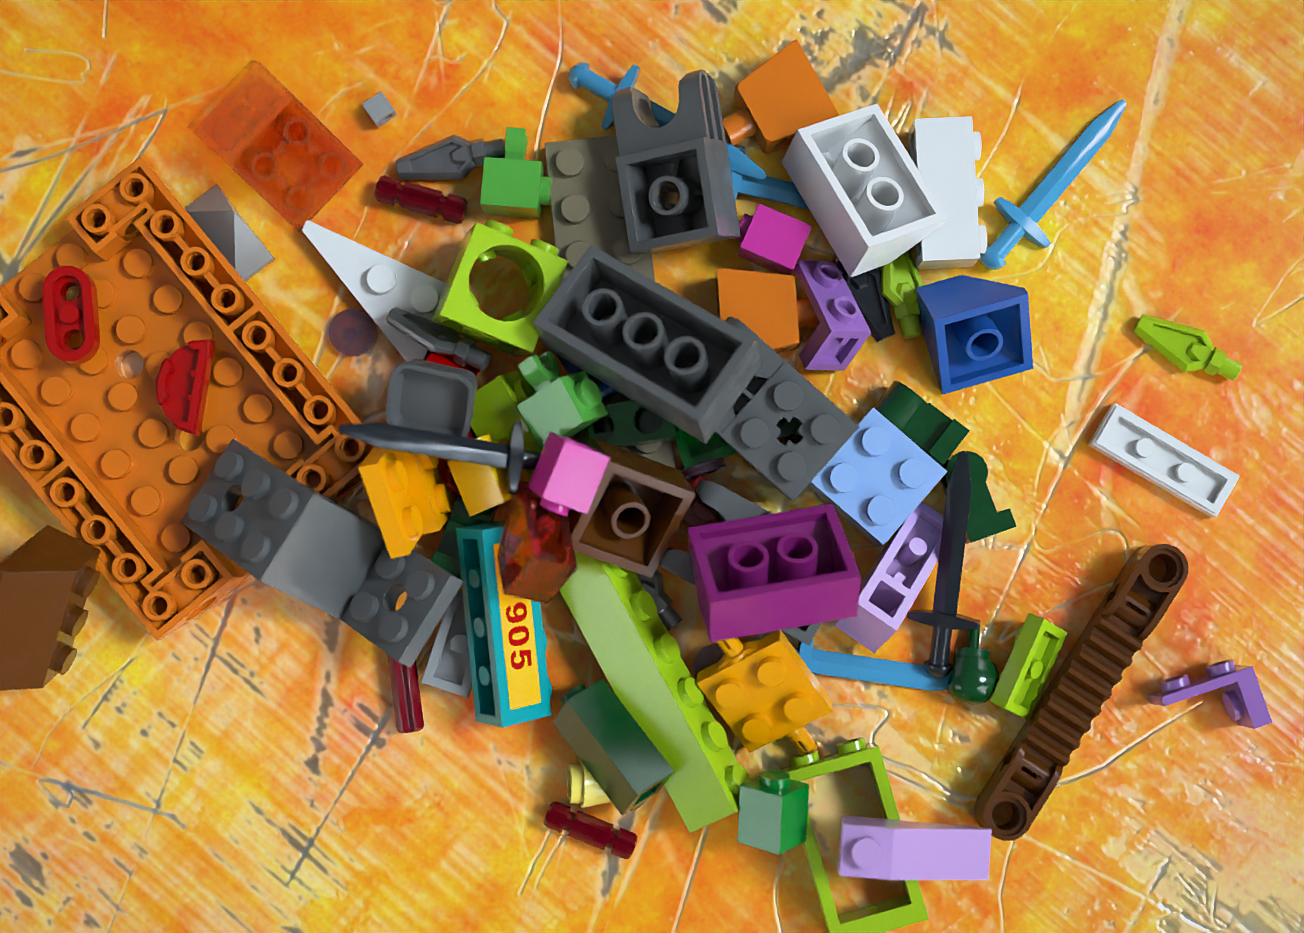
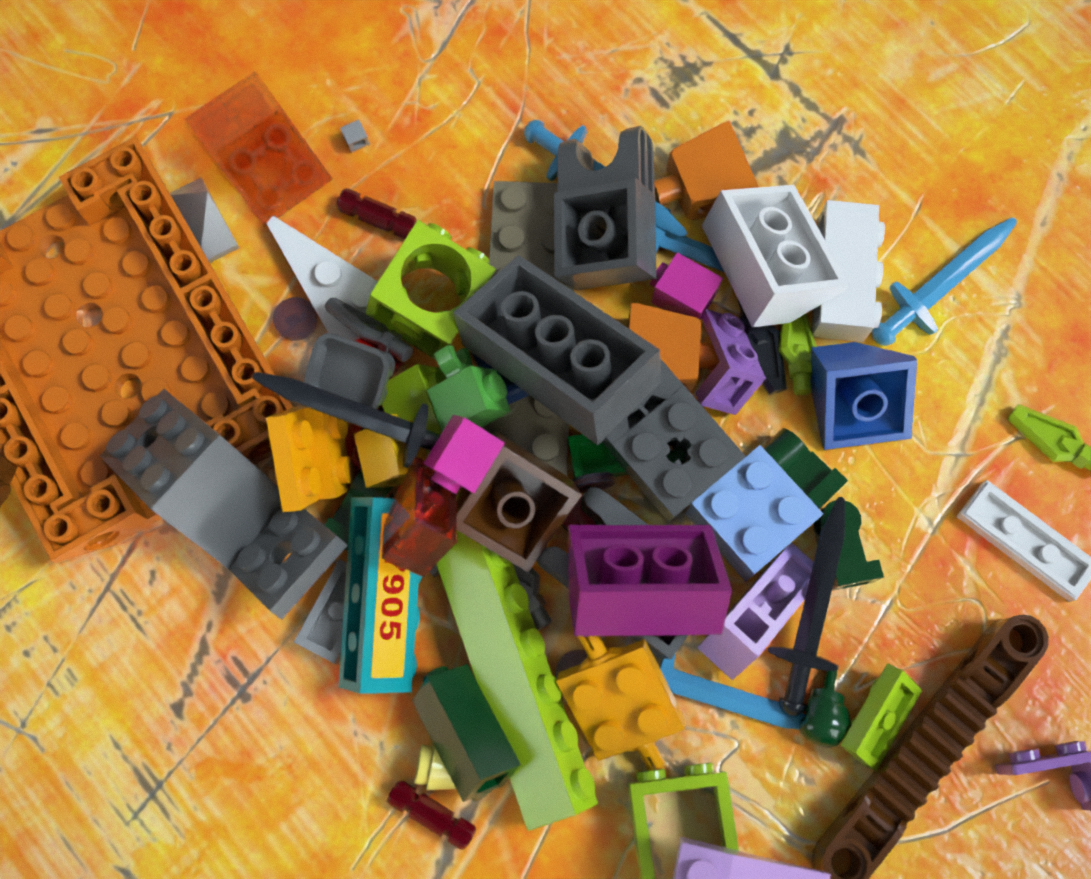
camera: 10 degrees right, 10 degrees down
red plate [42,266,100,364] -> none
red plate [155,339,216,437] -> none
dark red axle [387,654,424,734] -> none
flat silver piece [396,134,505,180] -> none
bright green brick [480,127,552,219] -> none
dark green leg [586,400,681,447] -> none
green brick [737,770,809,855] -> none

